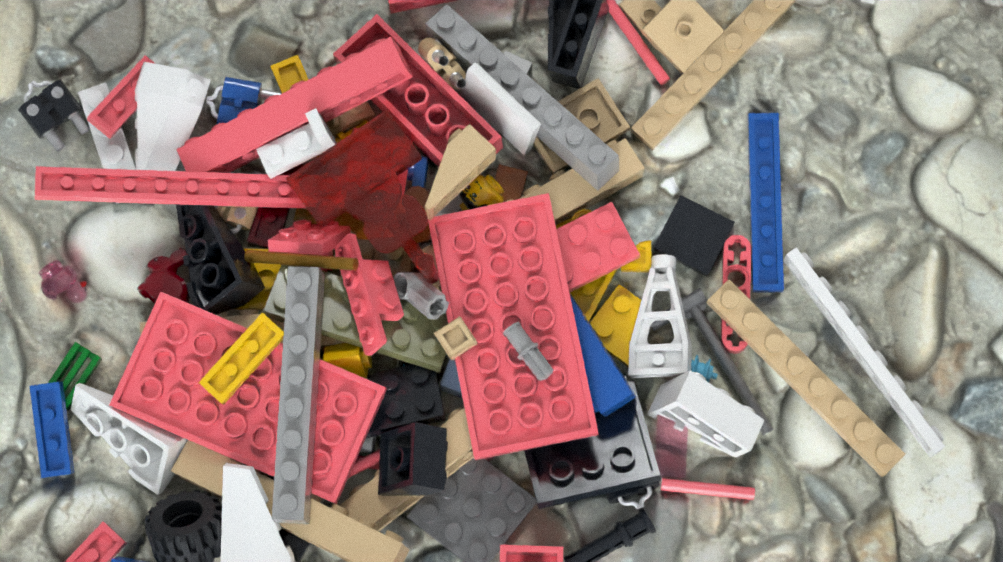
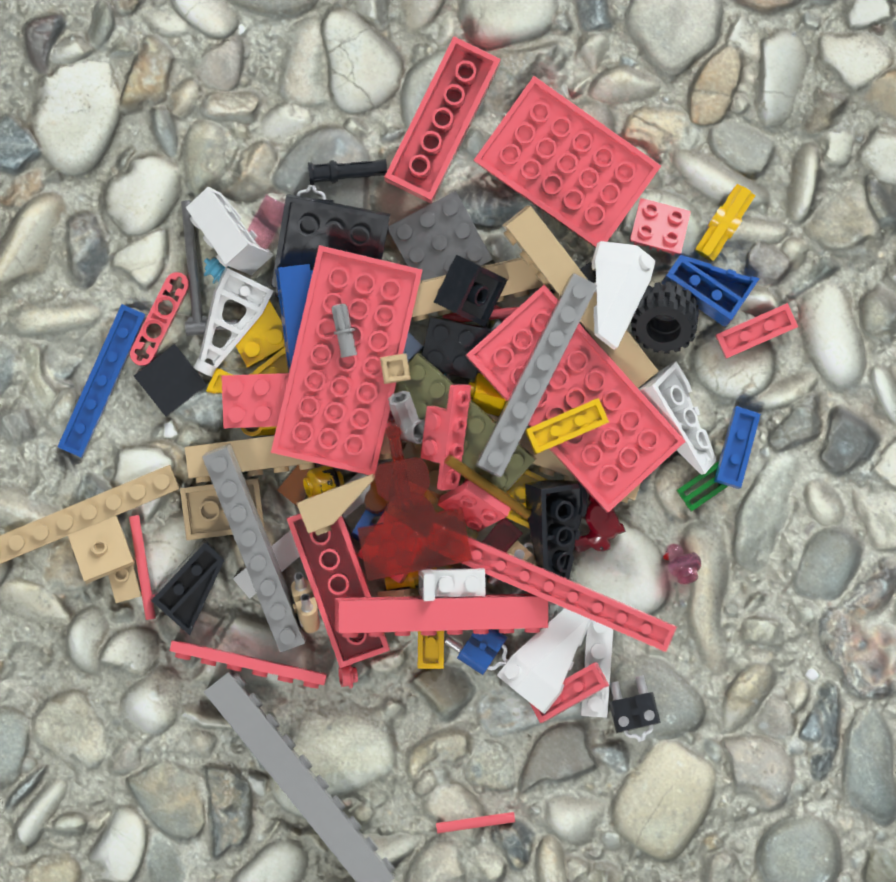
camera: 160 degrees left, 10 degrees up
white tile [460,63,541,156] -> none
coral bar [661,478,755,500] -> none
tan plate [706,279,905,477] -> none
white plate [783,247,945,458] -> none
none -> coral plate [338,665,358,689]

